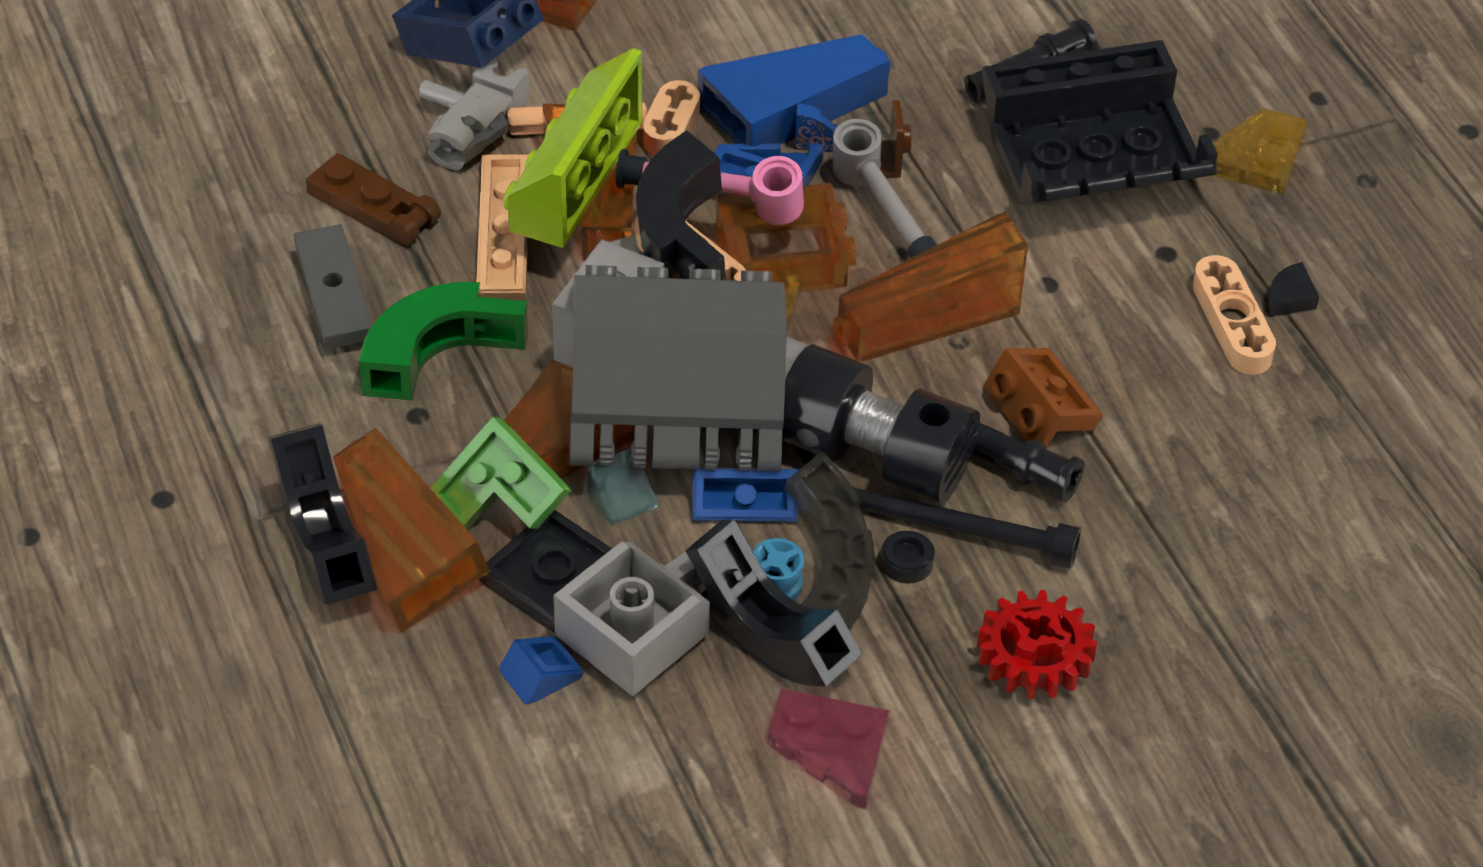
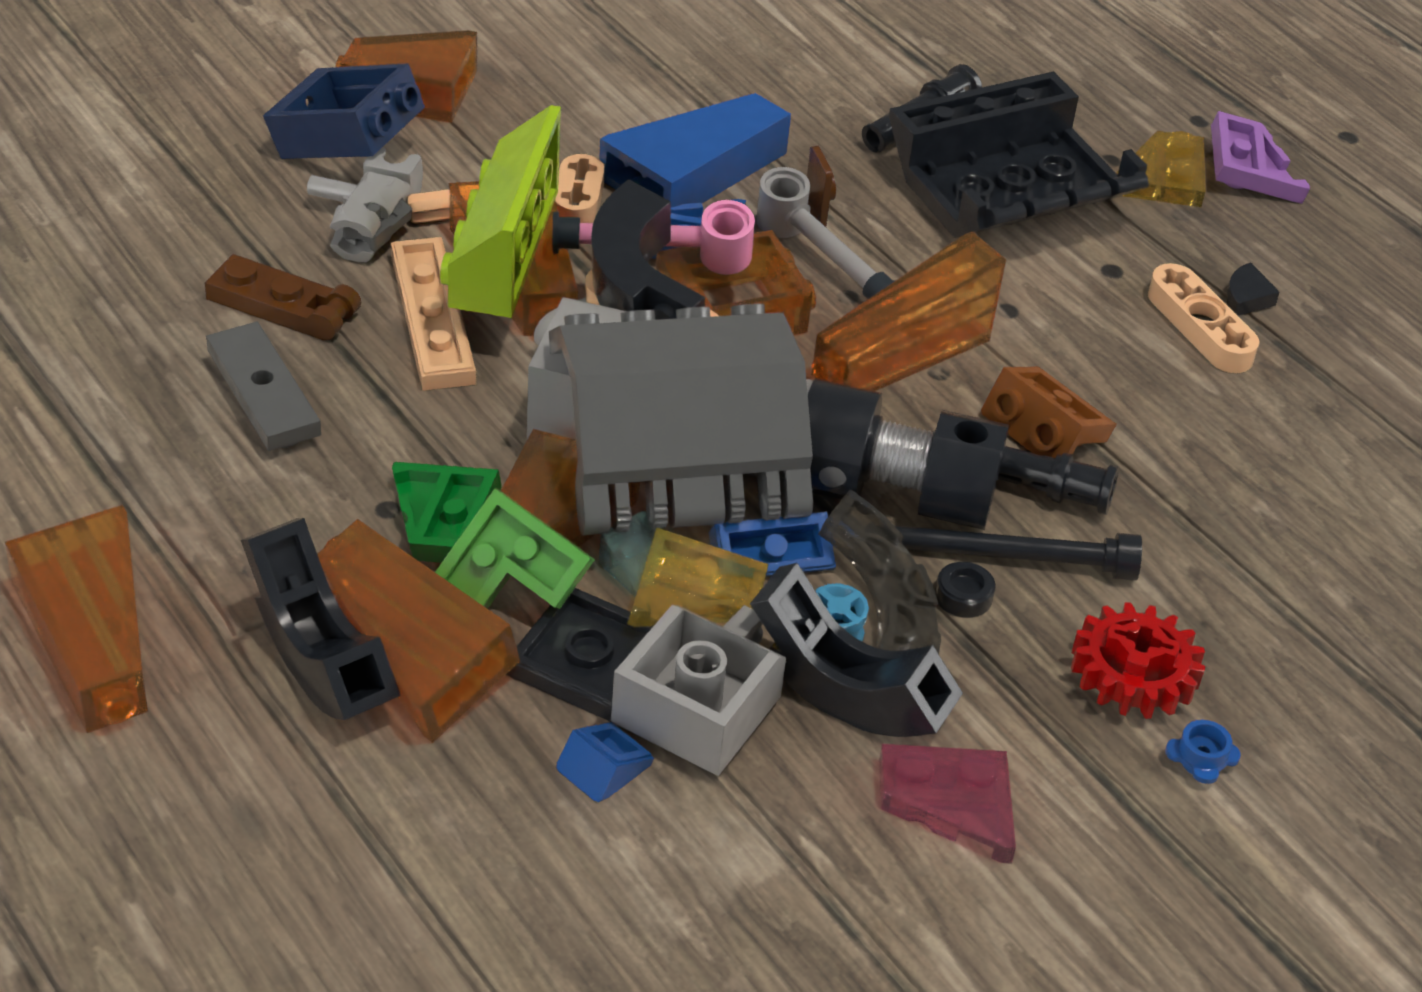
camera: 15 degrees left, 5 degrees down
green arch [359,282,528,401] -> none
blue tile [795,103,838,153] -> none
none -> clear orange slope [5,505,148,733]
none -> green wing [392,462,502,563]
none -> clear yellow wing [627,528,768,627]
none -> blue plate [1165,720,1241,784]
none -> medium lavender wing [1211,111,1310,204]

